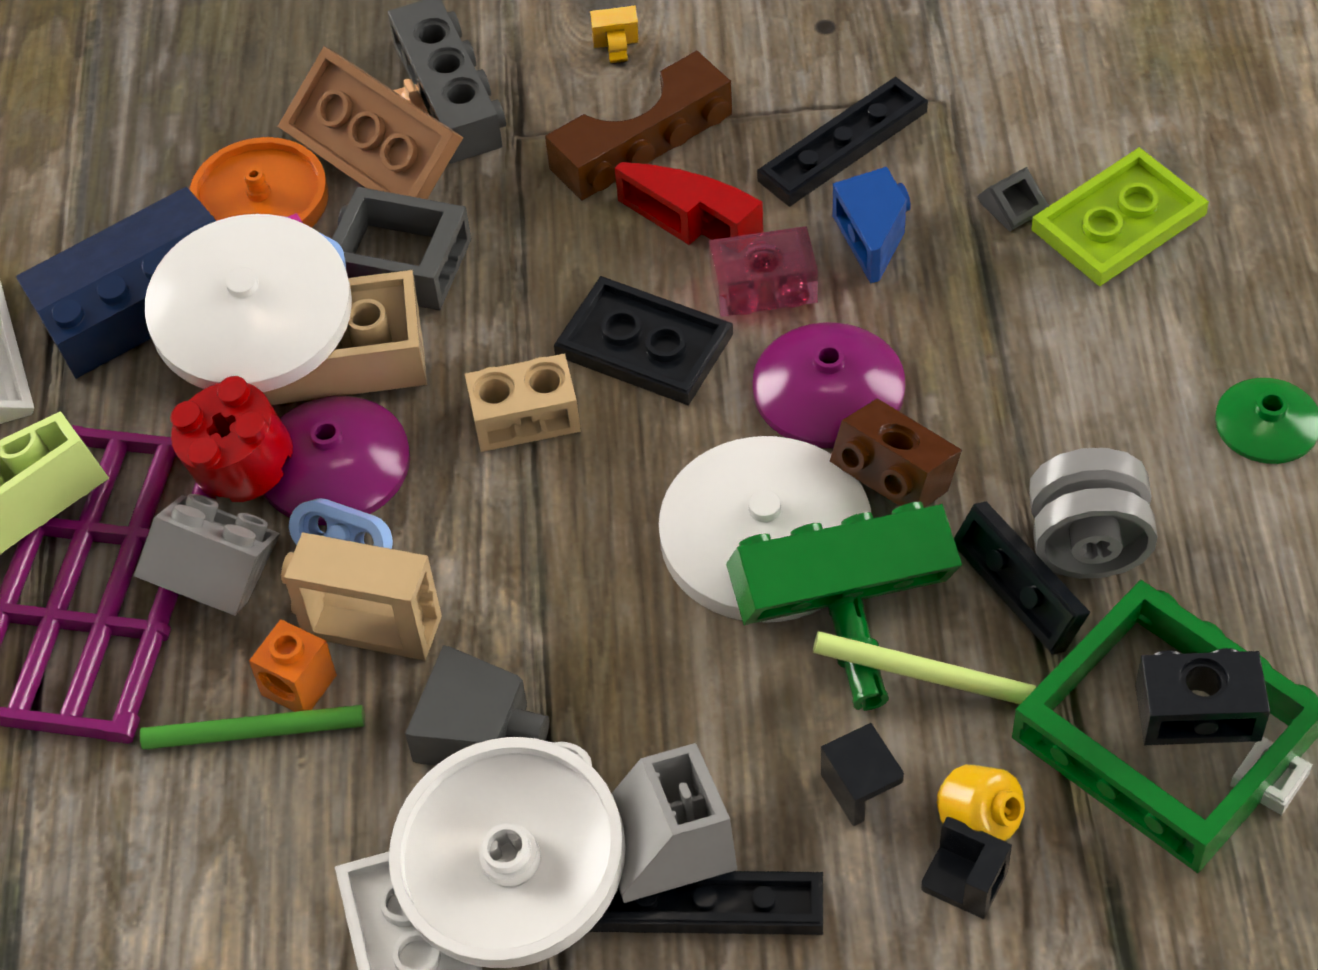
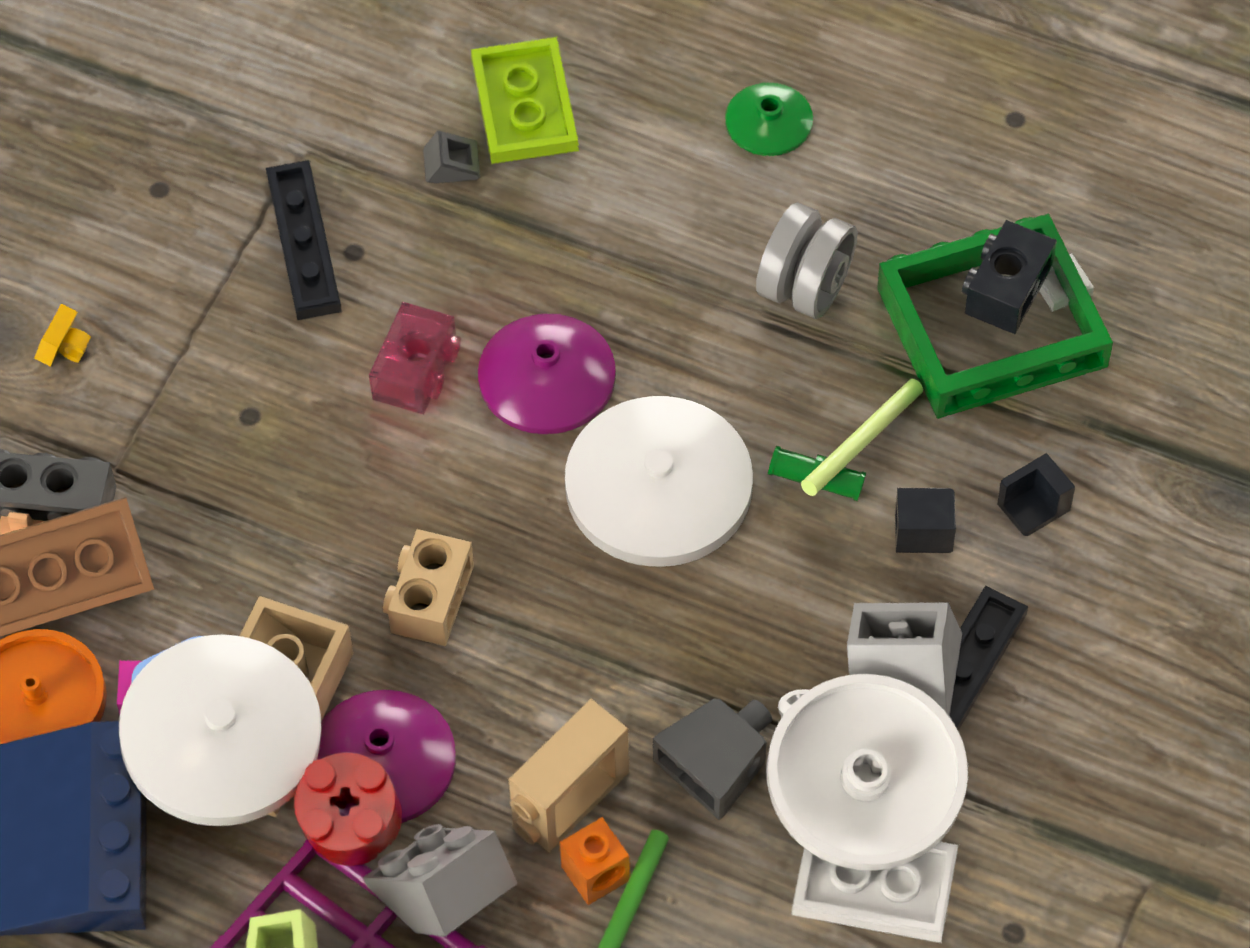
camera: 65 degrees left, 5 degrees up
light blue plate [289,498,393,549] -> none
dark grey window [332,187,472,311] -> none
reddish brown arch [545,51,732,201] -> none
black tile [554,276,733,406] -> none
red slope [615,162,763,257] -> none
green brick [726,502,962,625] -> none
reddish brown brick [830,398,962,508] -> none
blue slope [832,167,911,284] -> none
yellow head [937,764,1025,841] -> none
black tile [954,501,1091,655] -> none

